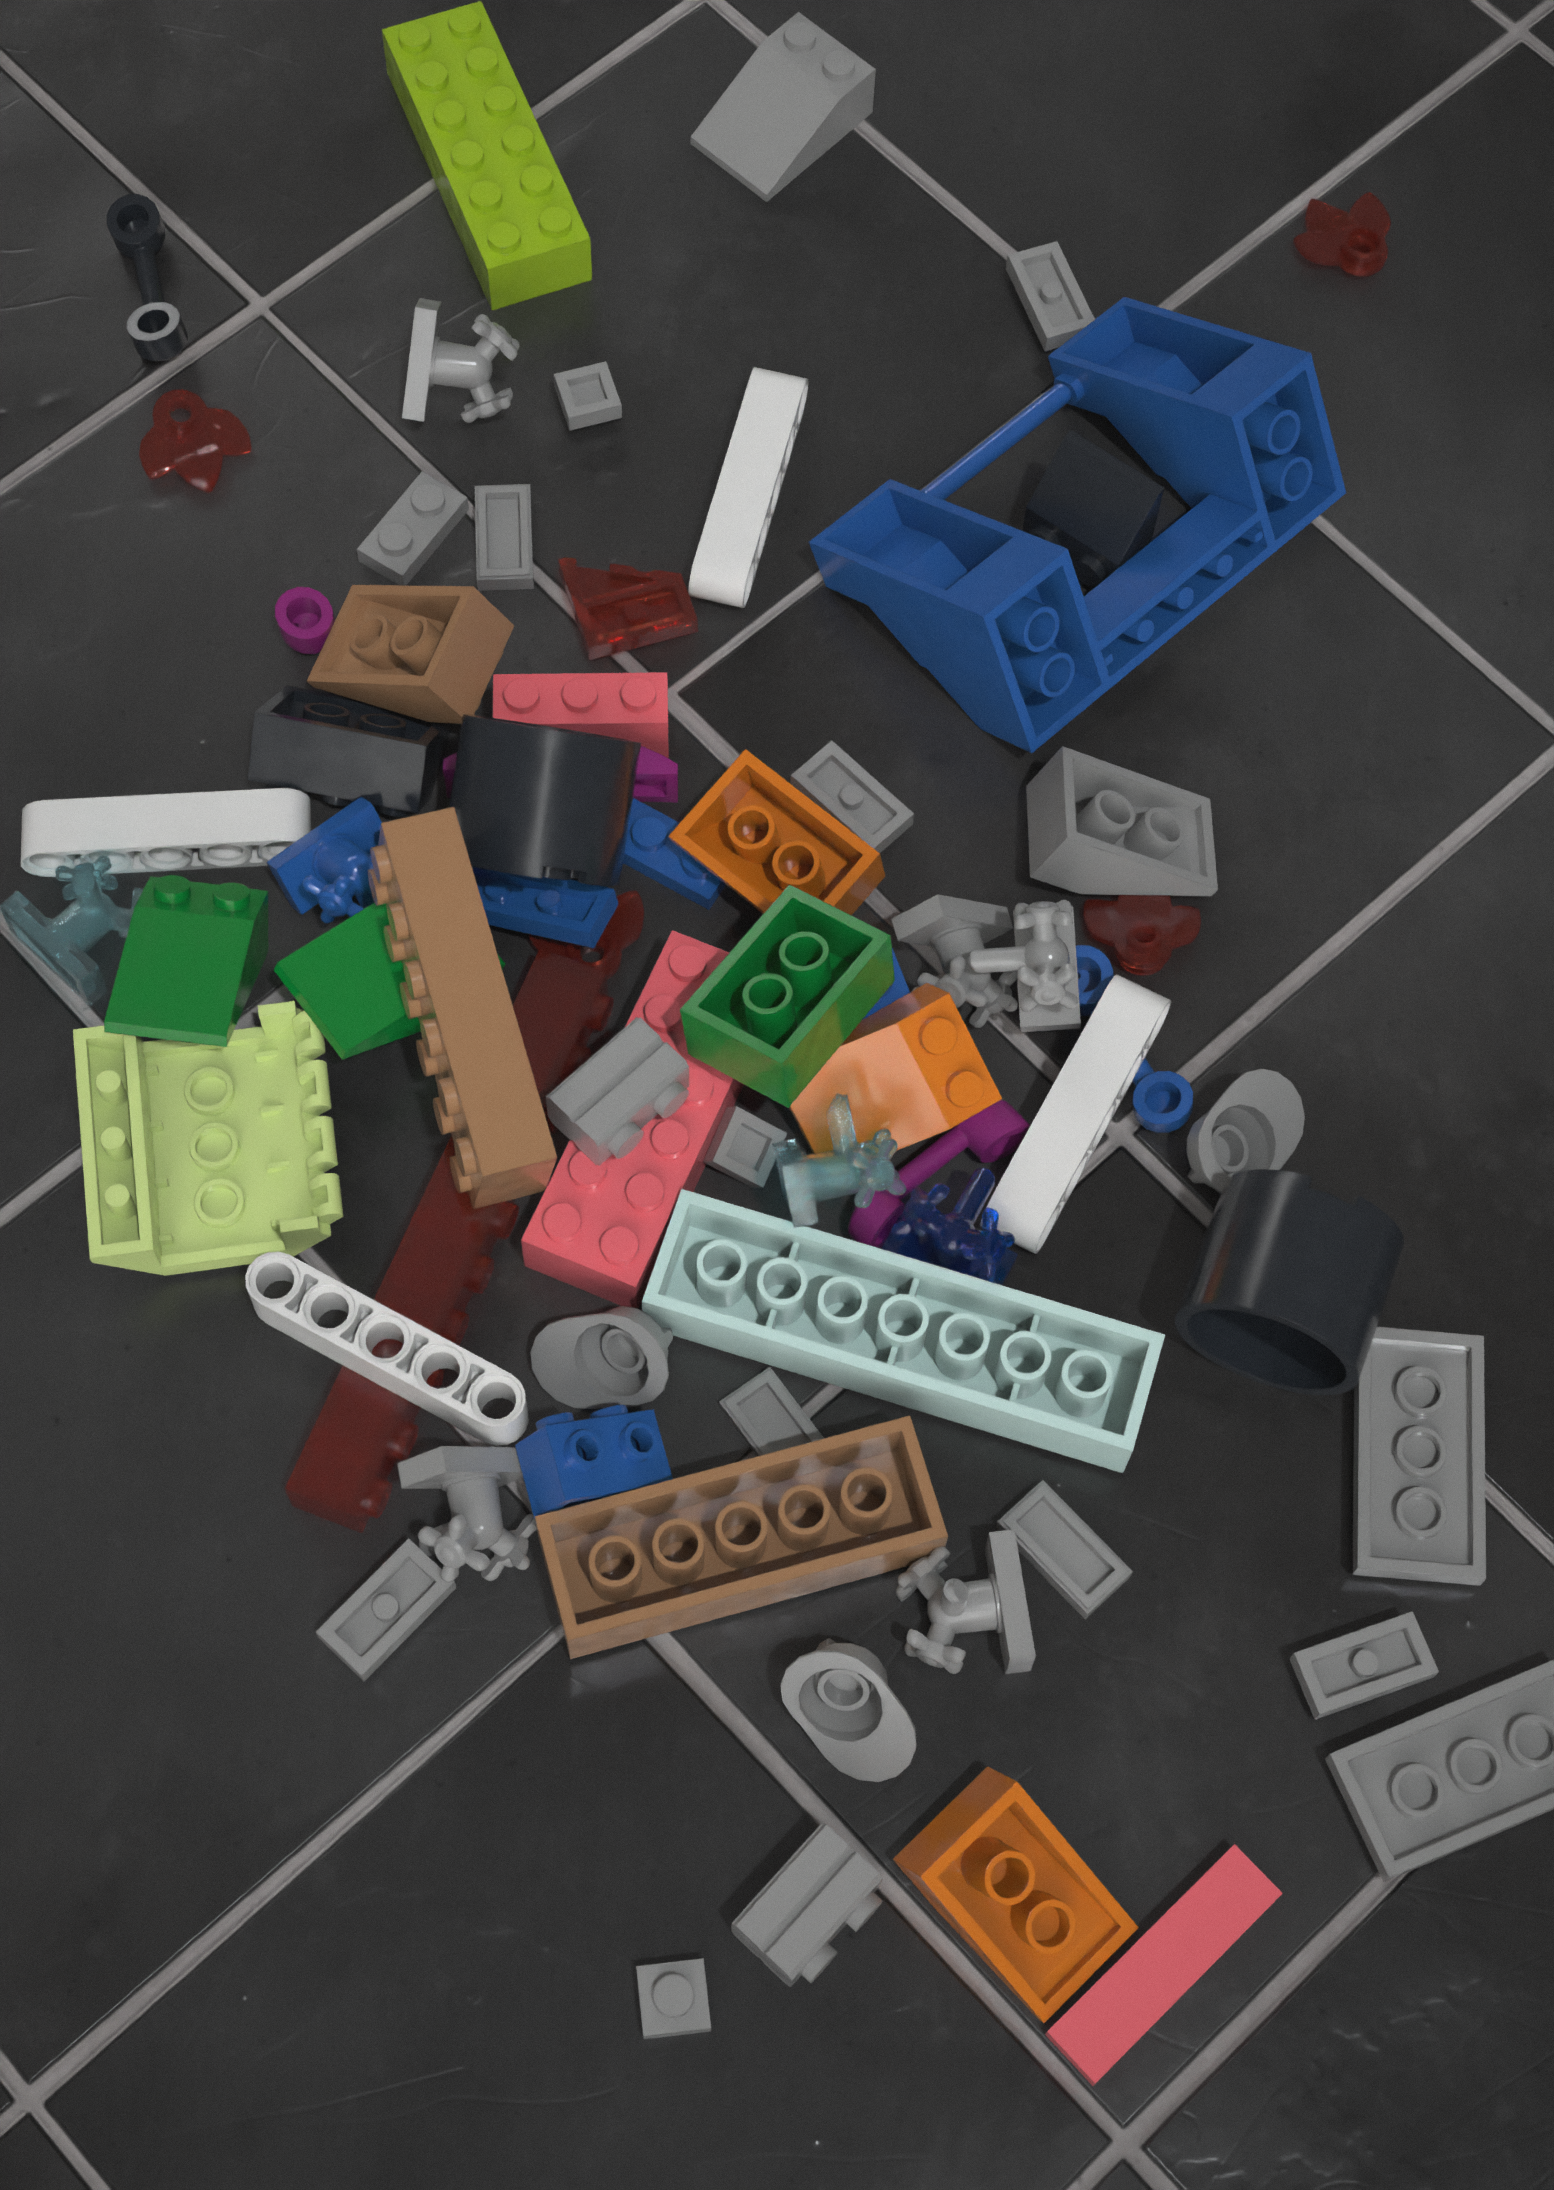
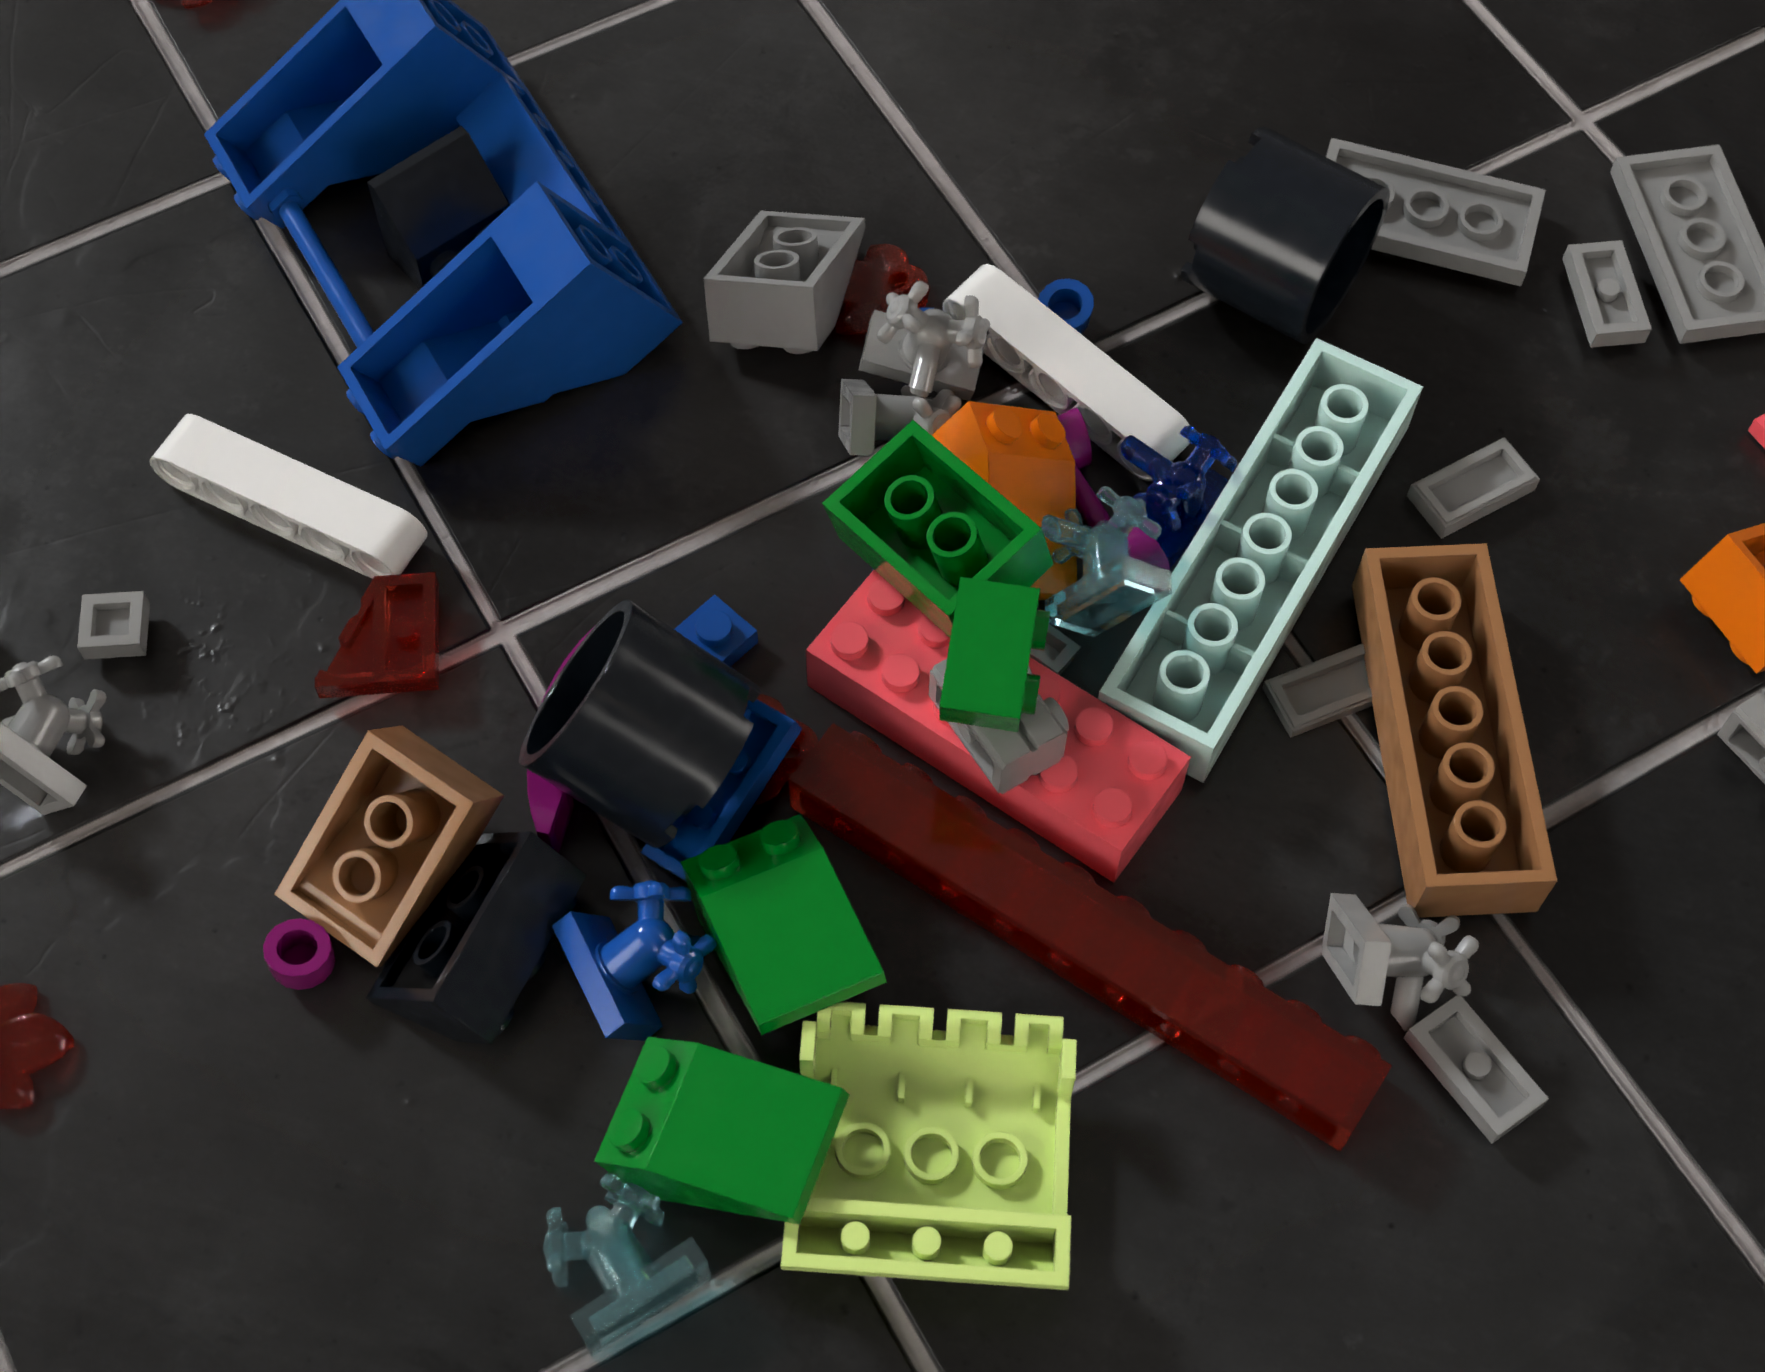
camera: 75 degrees left, 5 degrees down
white beam [21,788,311,877] -> none
white beam [245,1252,529,1446] -> none
light grey plate [357,471,469,586] -> none
medium nougat brick [368,807,557,1209] -> none
light grey tile [475,484,534,591] -> none
coral brick [493,672,669,758] -> none
blue brick [515,1405,673,1519] -> none
light grey piece [530,1306,673,1409] -> none
orange slope [668,749,885,916] -> none
light grey piece [780,1638,917,1782] -> none
light grey plate [790,740,914,853] -> none
light grey piece [896,1529,1036,1674] -> none
light grey plate [1006,241,1095,351] -> none
light grey piece [1186,1069,1305,1194] -> none
none -> green brick [939,577,1050,732]

